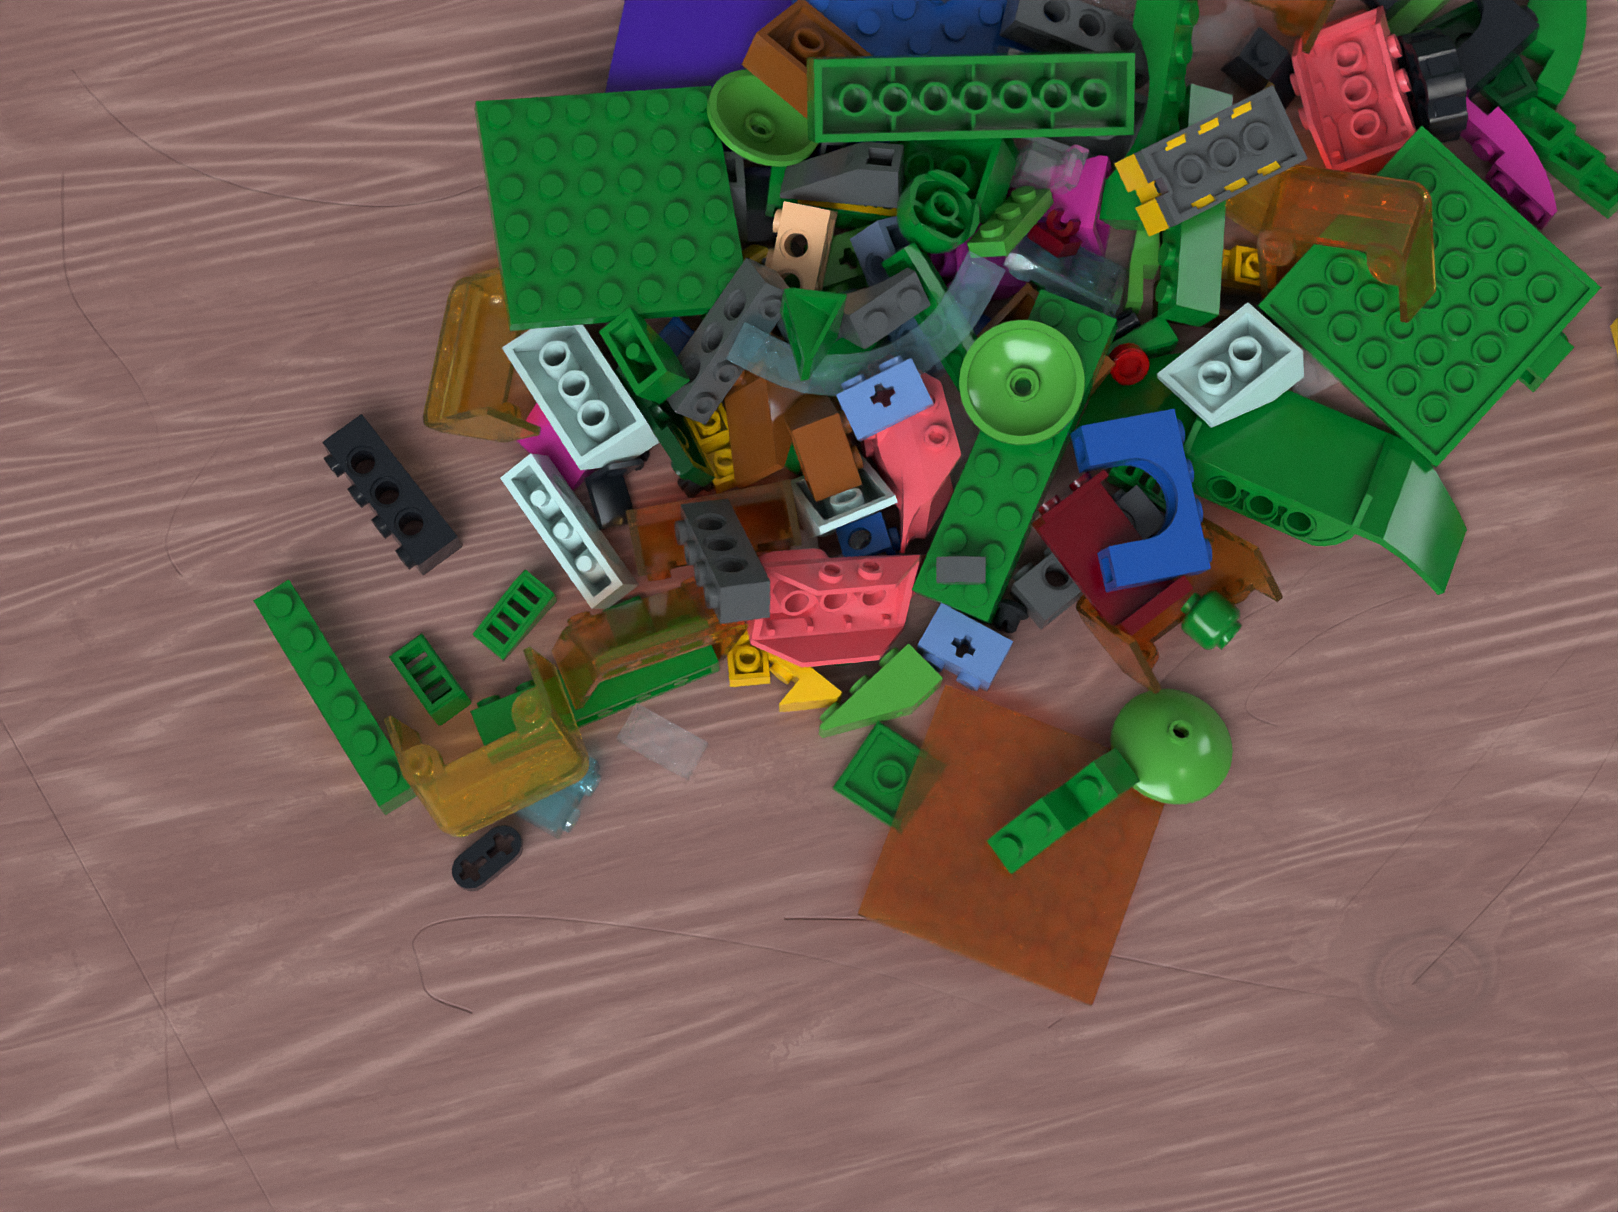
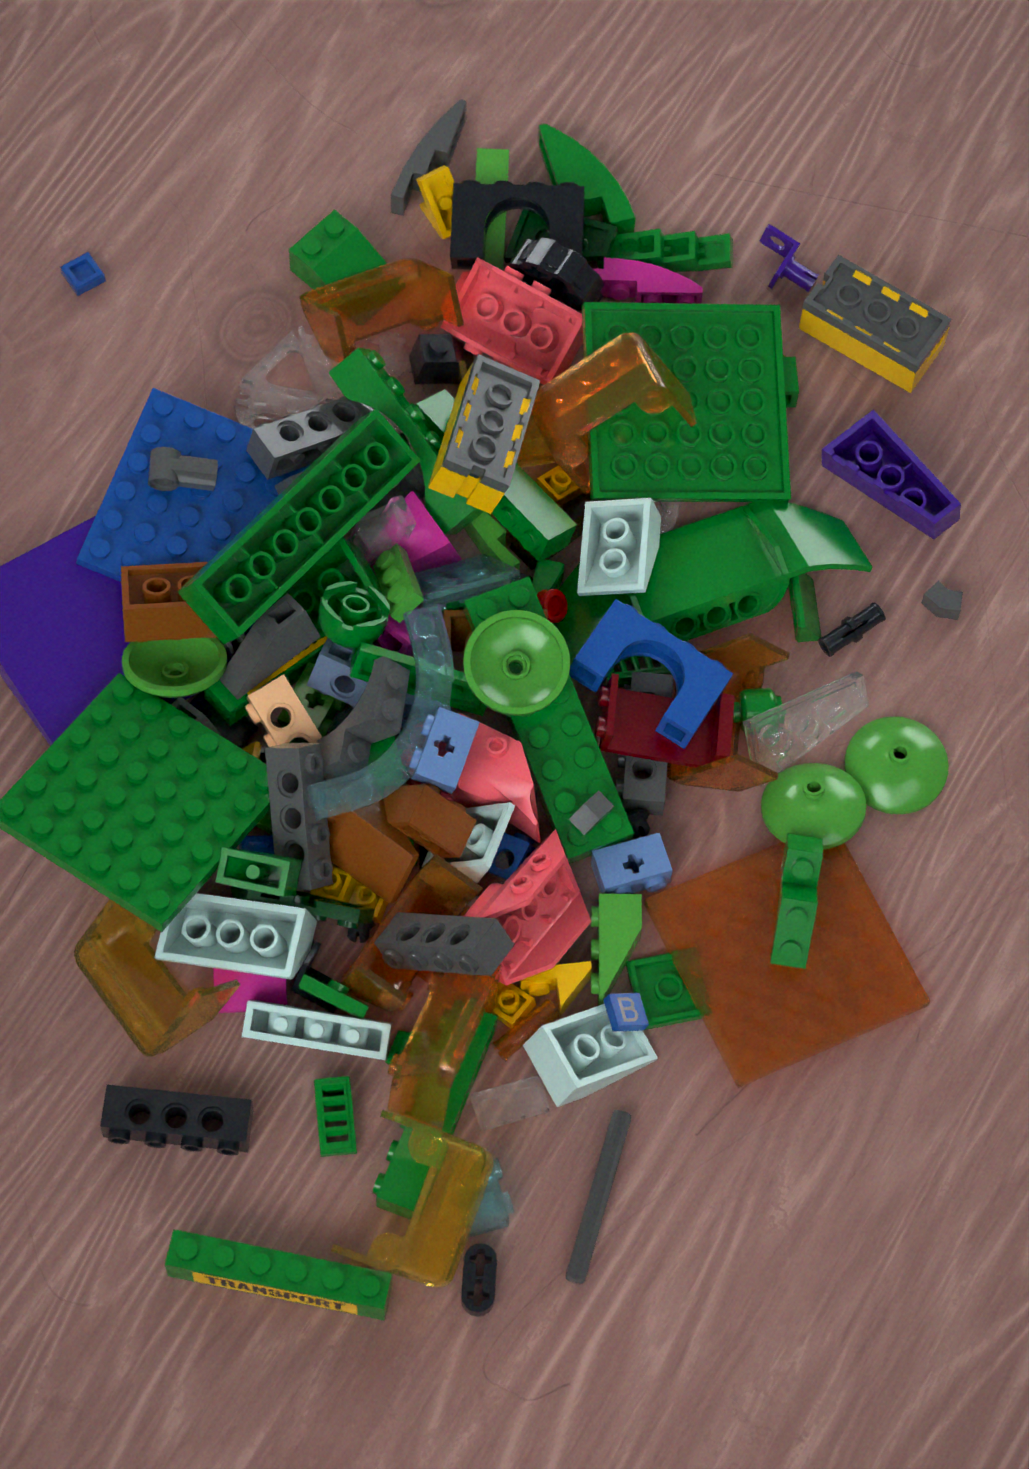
camera: 45 degrees left, 10 degrees down
green slope [389,633,471,726] -> none
green slope [780,288,848,381] -> none
dark red tile [1027,208,1083,258] -> none
none -> green plate [298,974,370,1019]
none -> clear orange pin [491,999,562,1061]
none -> light aqua slope [523,1004,658,1107]
none -> dark grey axle [566,1110,631,1284]
none -> blue tile [603,993,649,1032]
none -> clear wing [743,672,869,787]
none -> green slope [788,573,822,642]
none -> black pin [818,602,886,657]
none -> dark purple wedge [822,410,961,539]
none -> bright green dish [844,717,949,814]
none -> dark grey piece [921,581,963,620]

